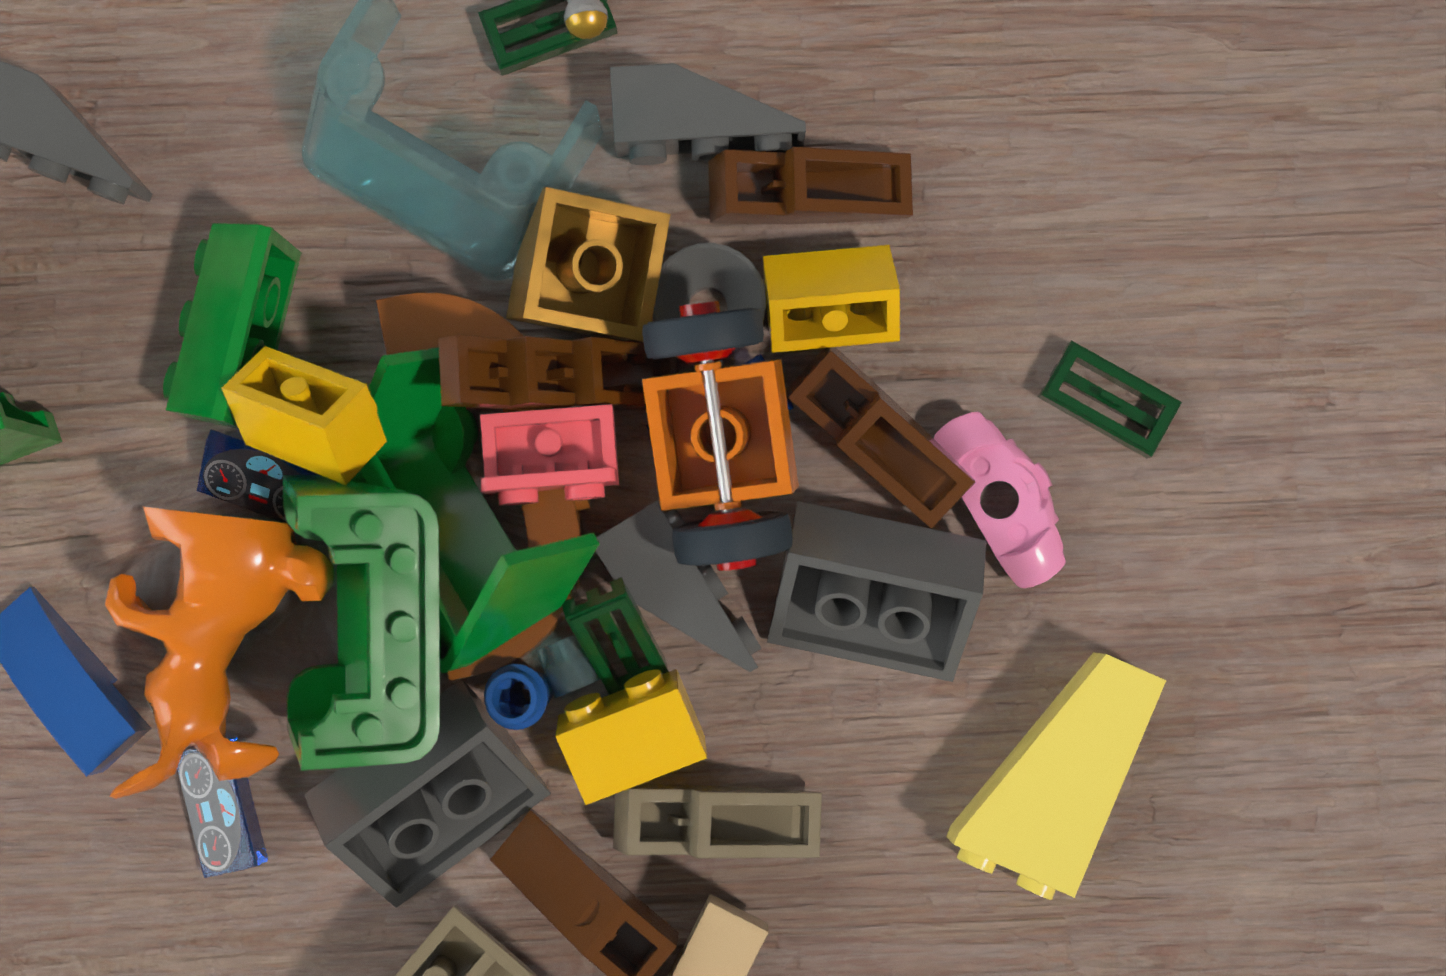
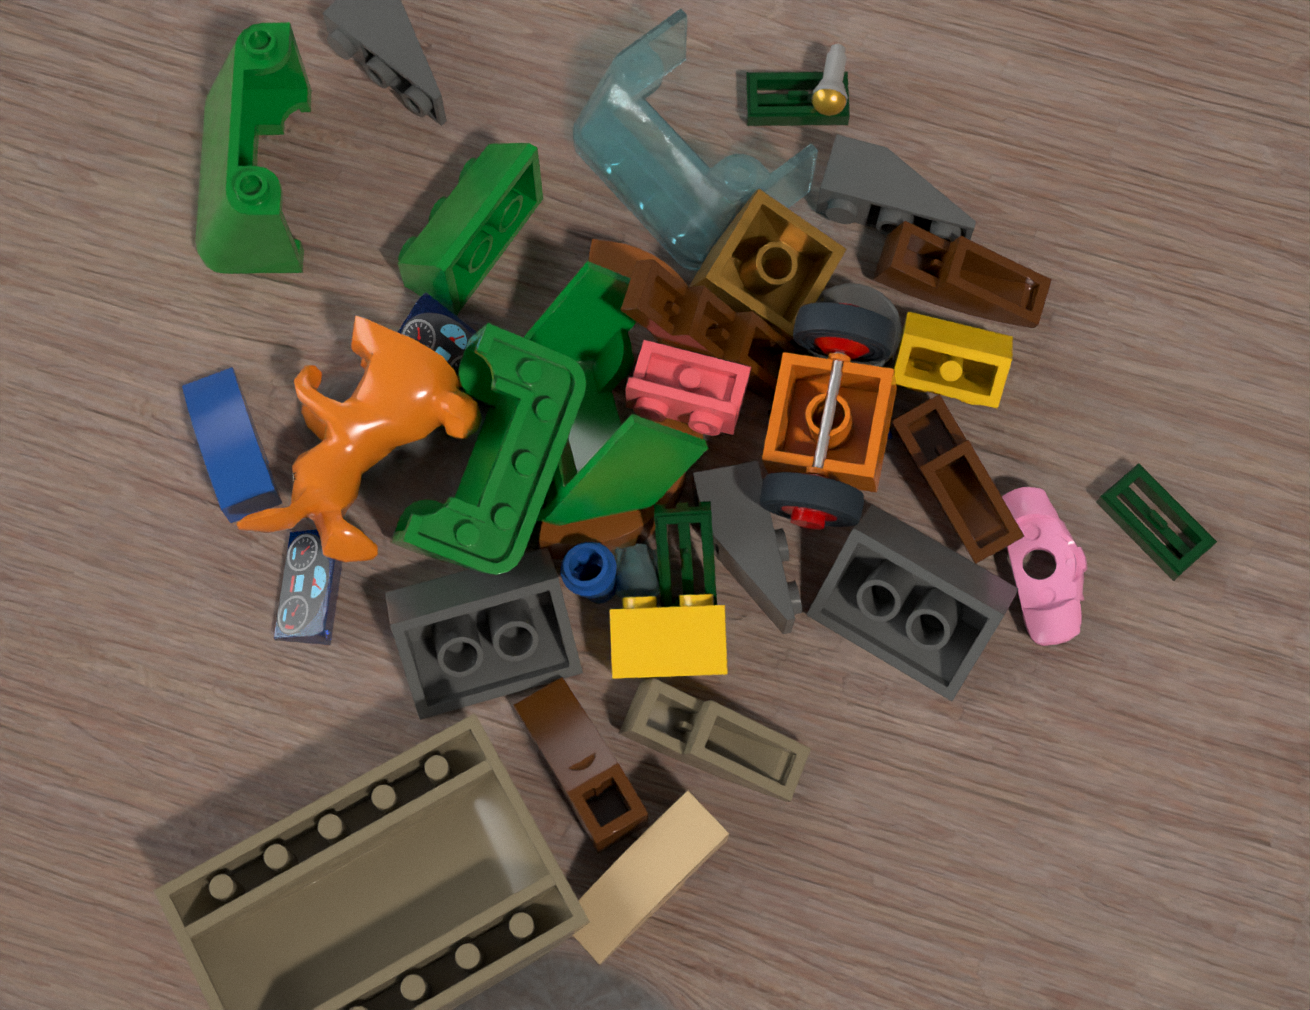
camera: 20 degrees right, 15 degrees down
yellow brick [221,346,387,485] -> none
light yellow slope [946,652,1166,900] -> none

